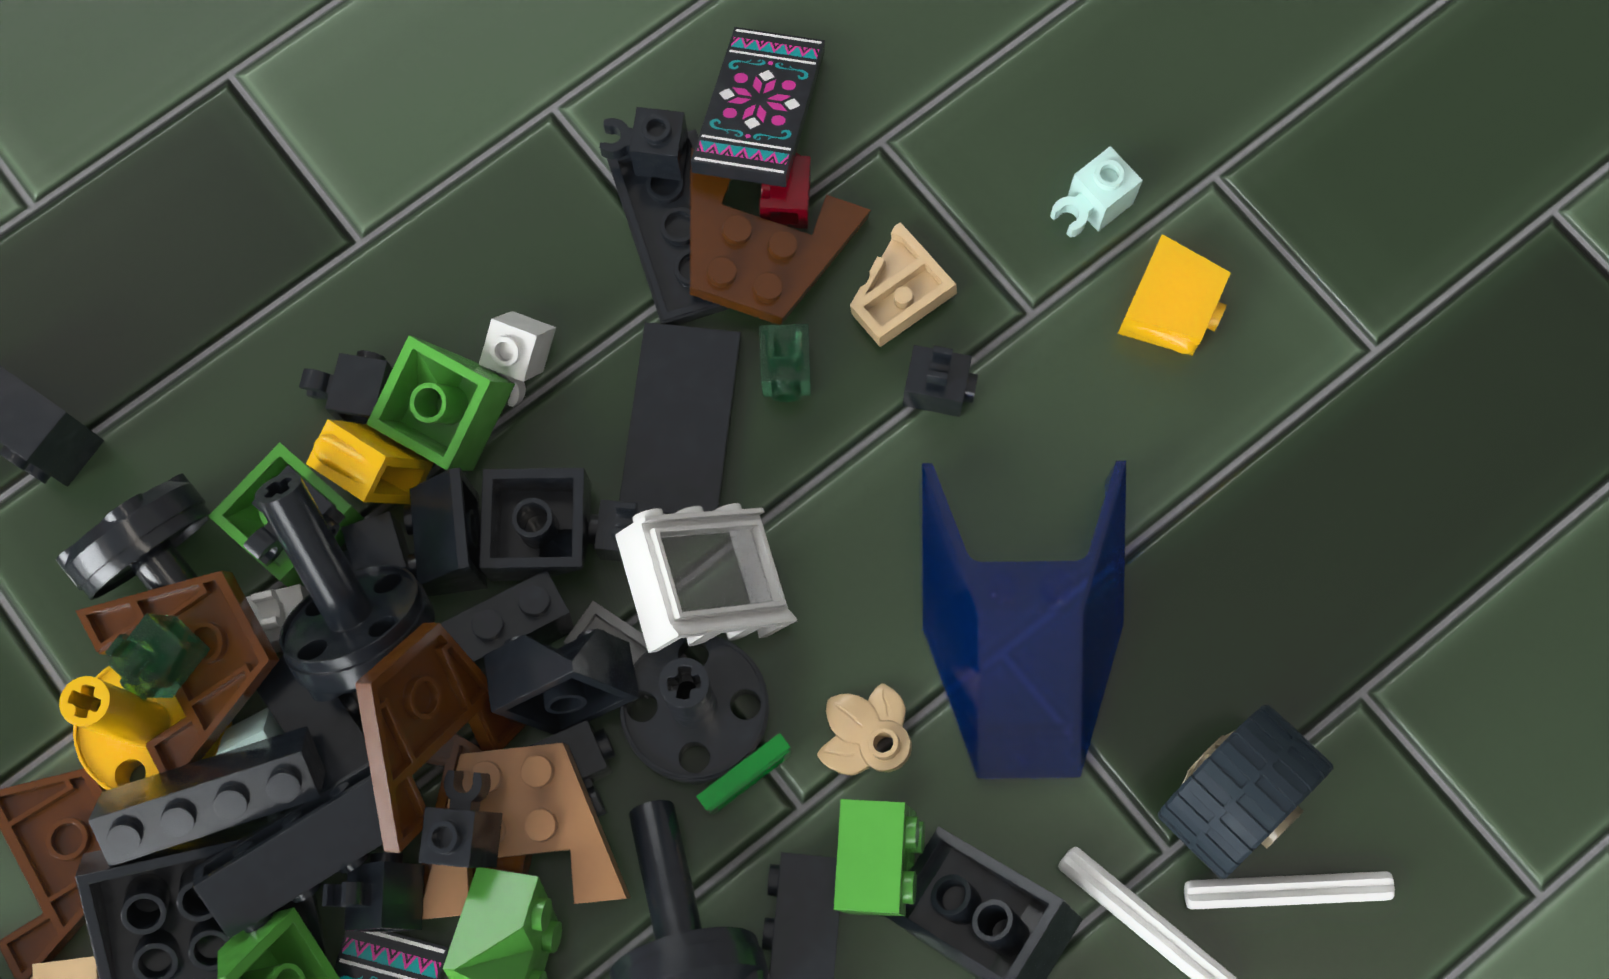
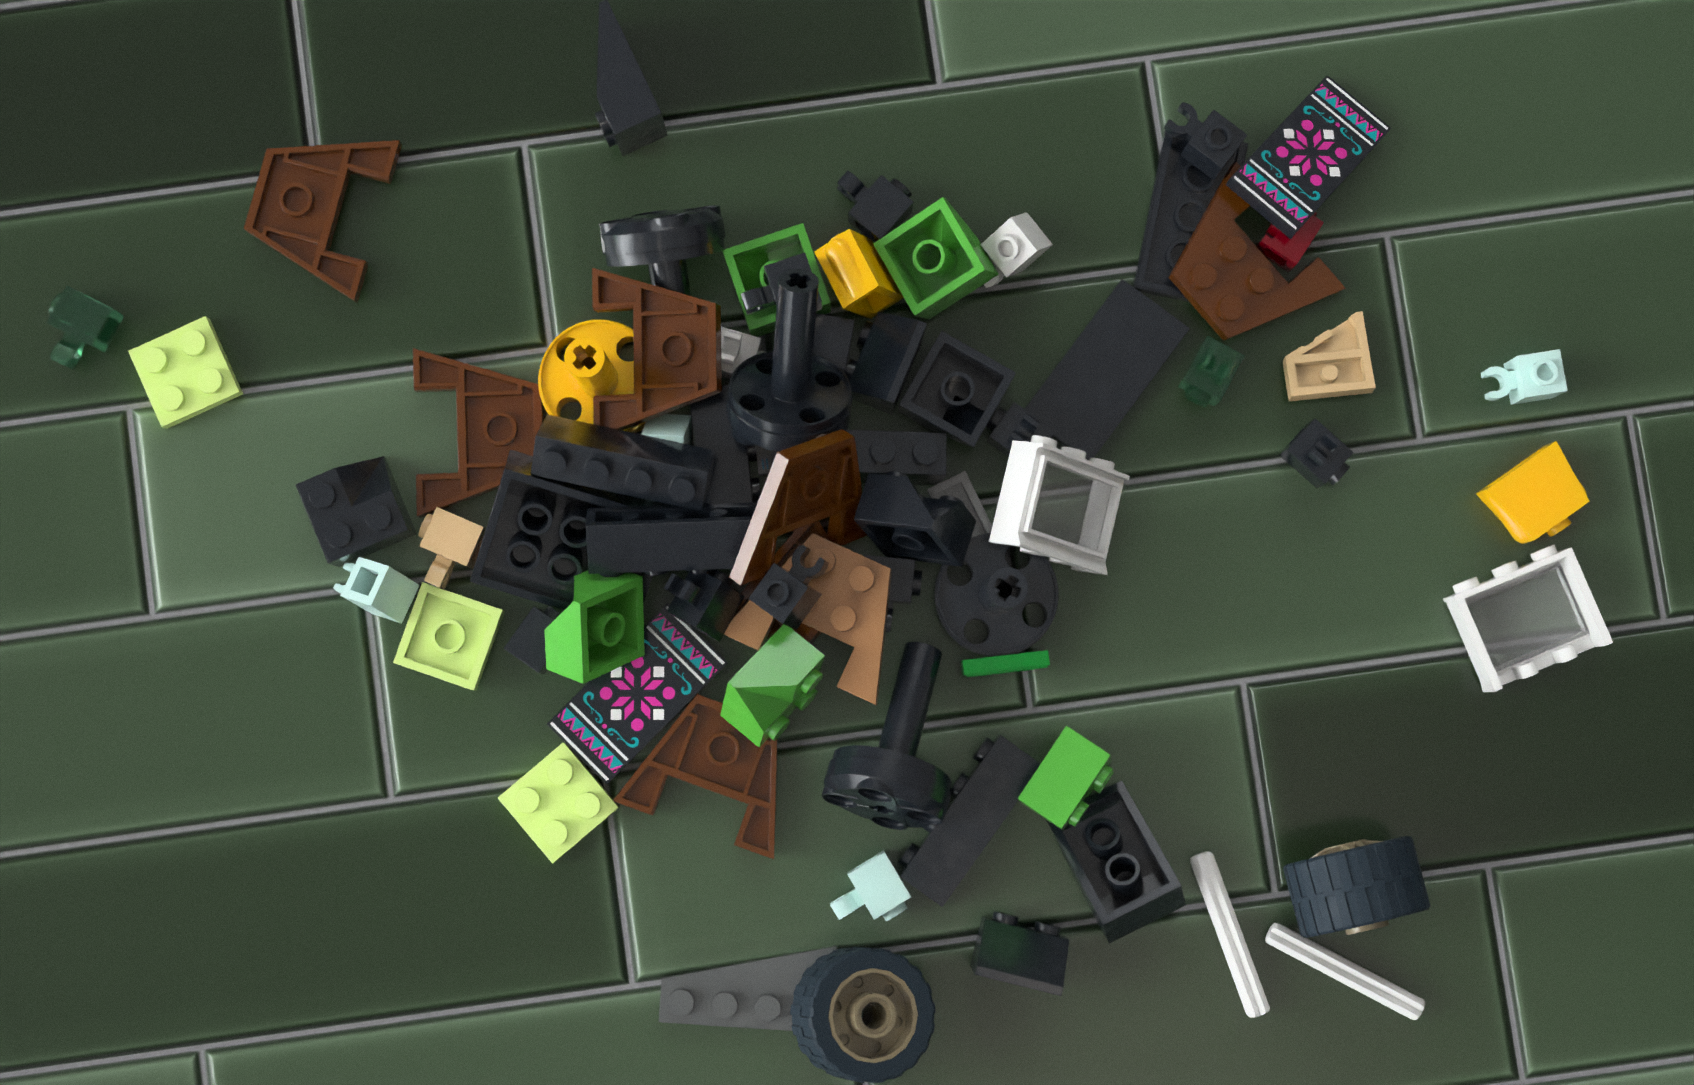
camera: 25 degrees right, 10 degrees up
clear green brick [105,614,210,699] -> none
tan plate [817,683,912,776] -> none
clear blue windscreen [918,461,1126,779] -> none
none -> window [1443,545,1613,692]

